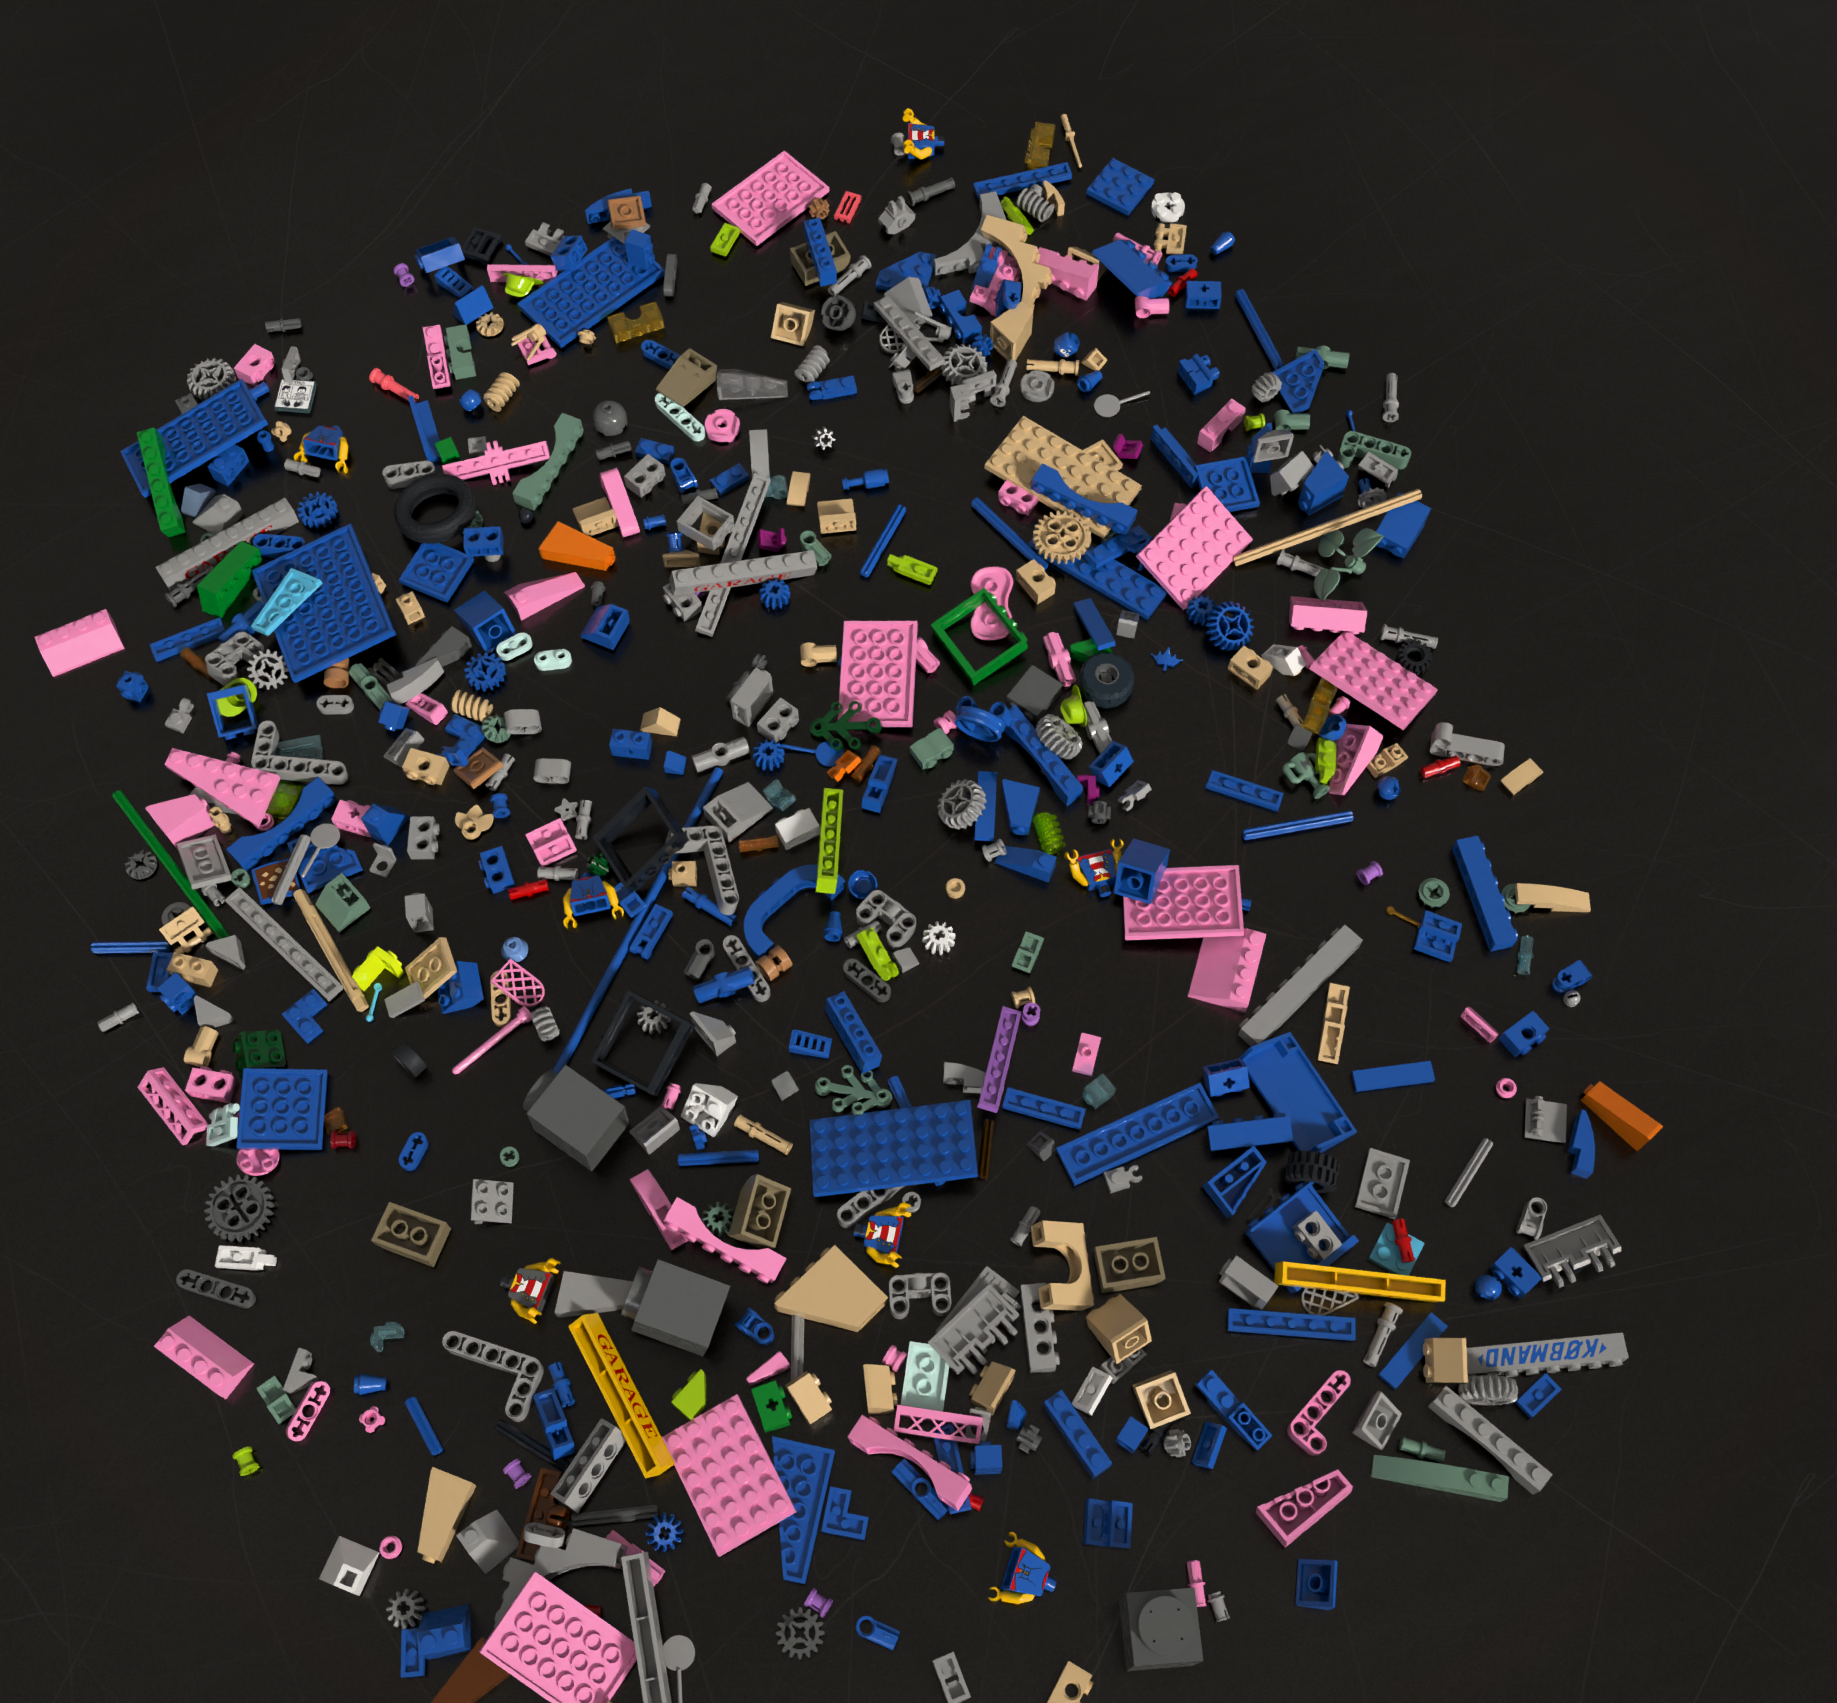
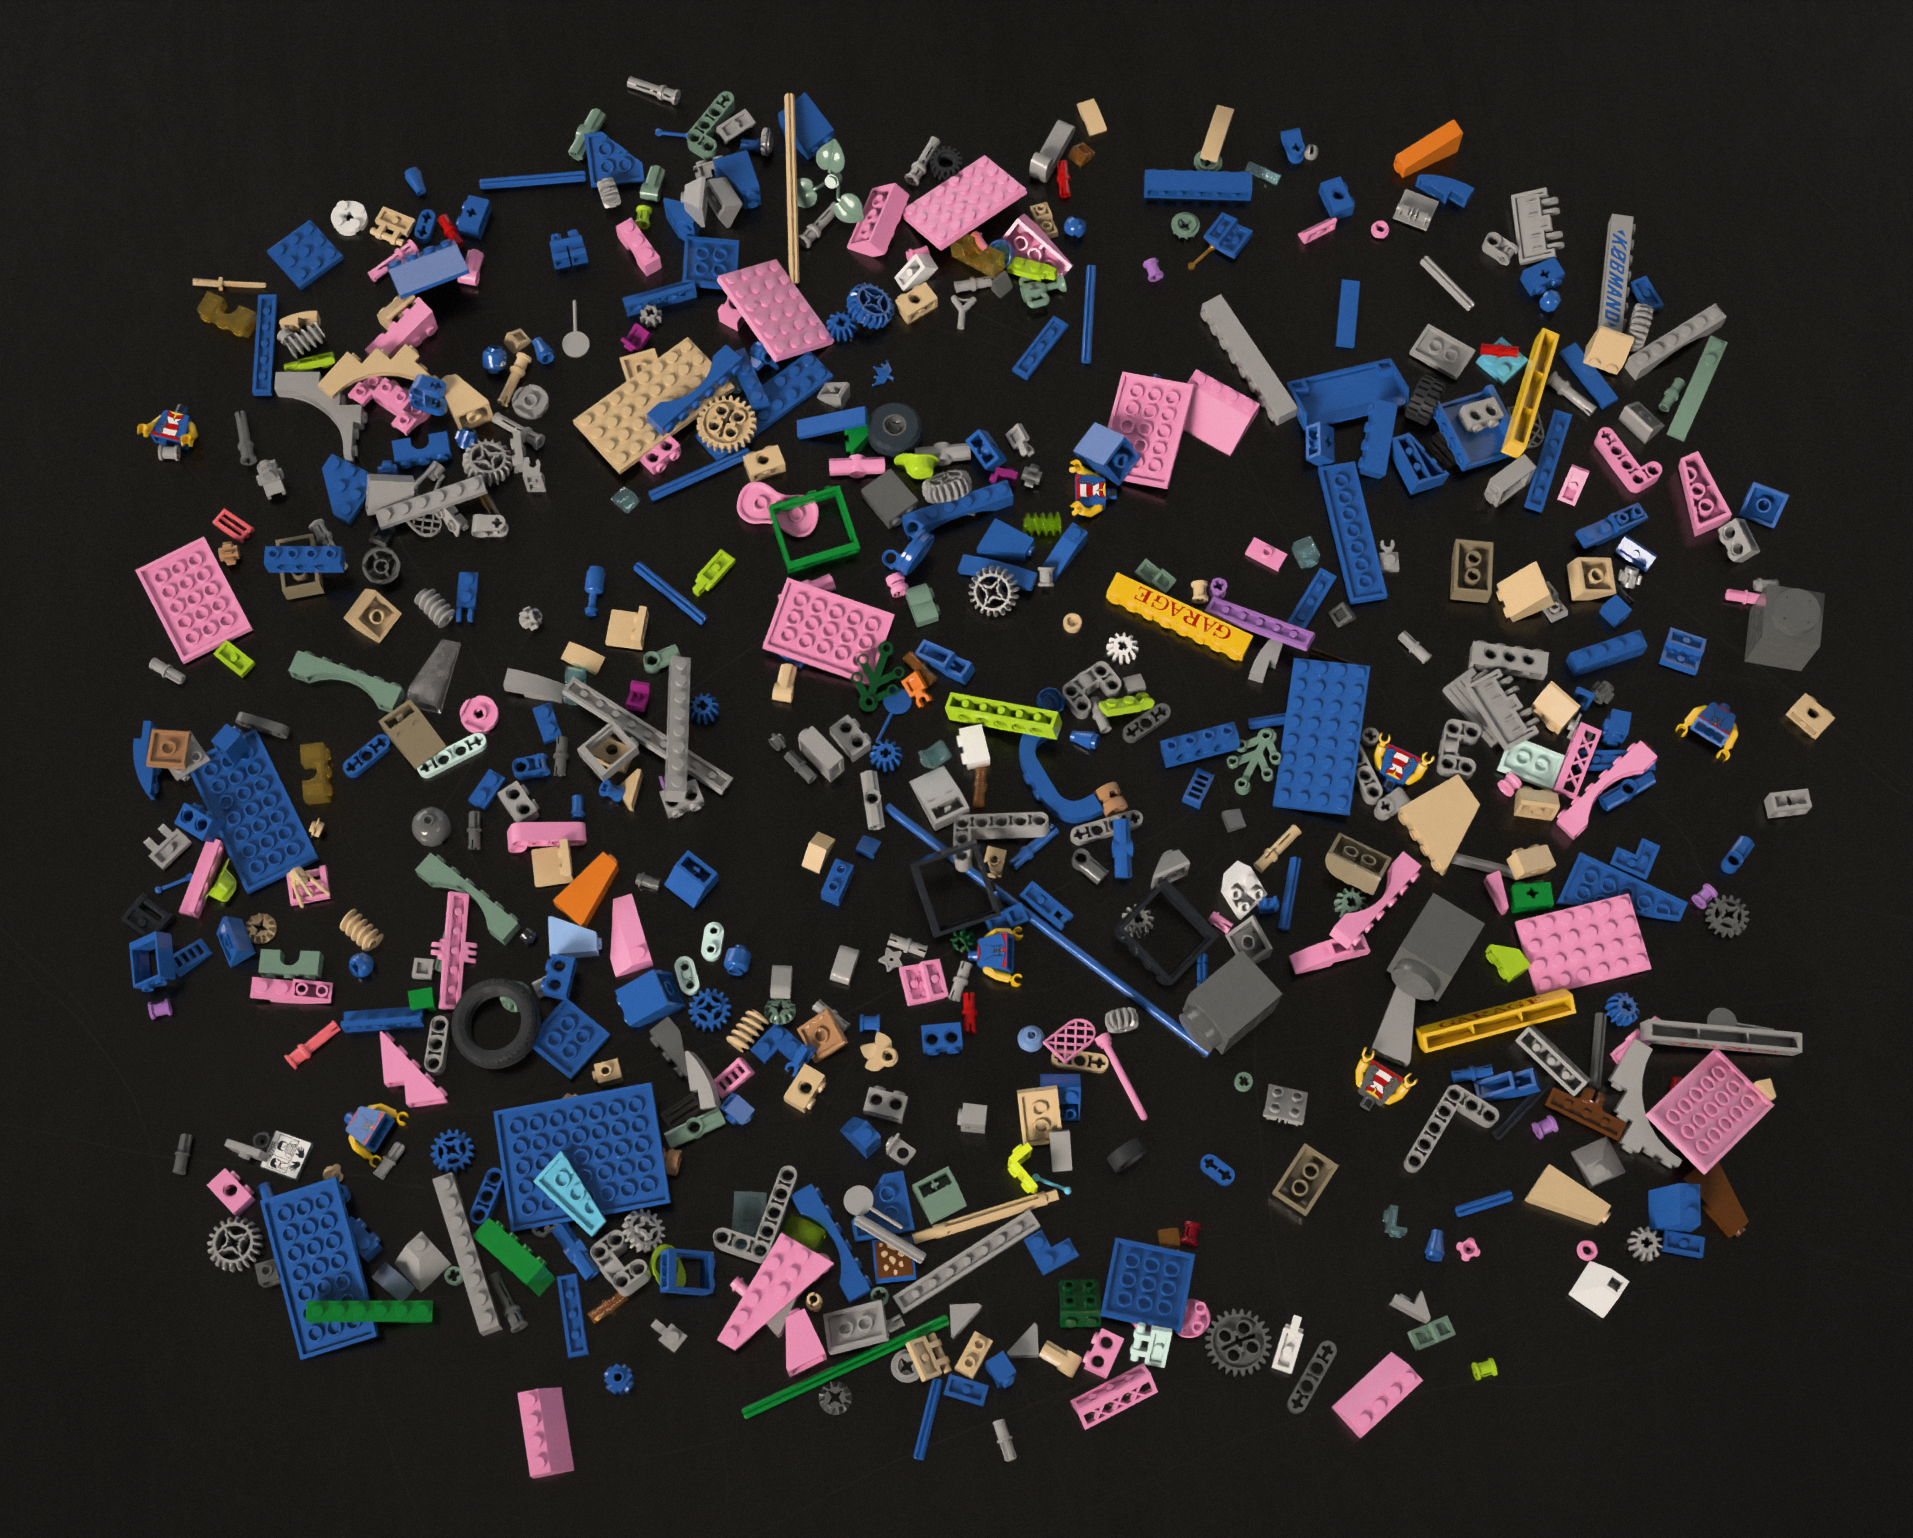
camera: 75 degrees left, 5 degrees up
bright pink beam [286,1381,330,1441] -> none
light grey beam [317,695,354,715] -> none
bright pink brick [331,800,371,837] -> none
light grey slope [383,728,424,767] -> none
light grey beam [523,1522,565,1548] -> none
blue piece [734,1307,775,1346] -> none
blue hinge [971,244,1001,290] -> none
tan arch [1031,1221,1094,1311] -> none
white plate [1072,1367,1113,1415] -> none
tan slope [1318,983,1350,1064] -> none
none -> sand green arch [288,651,405,712]
none -> bright pink slope [380,1032,448,1108]
none -> light blue slope [548,916,602,958]
none -> clear light blue slope [611,487,640,513]
none -> light grey gear [640,305,662,328]
none -> blue head [724,945,752,976]
none -> light grey piece [951,295,977,330]
none -> yellow brick [1106,572,1253,661]
none -> light grey piece [1374,787,1411,821]
none -> bright pink slope [1557,464,1590,506]
none -> light grey brick [1718,518,1760,563]

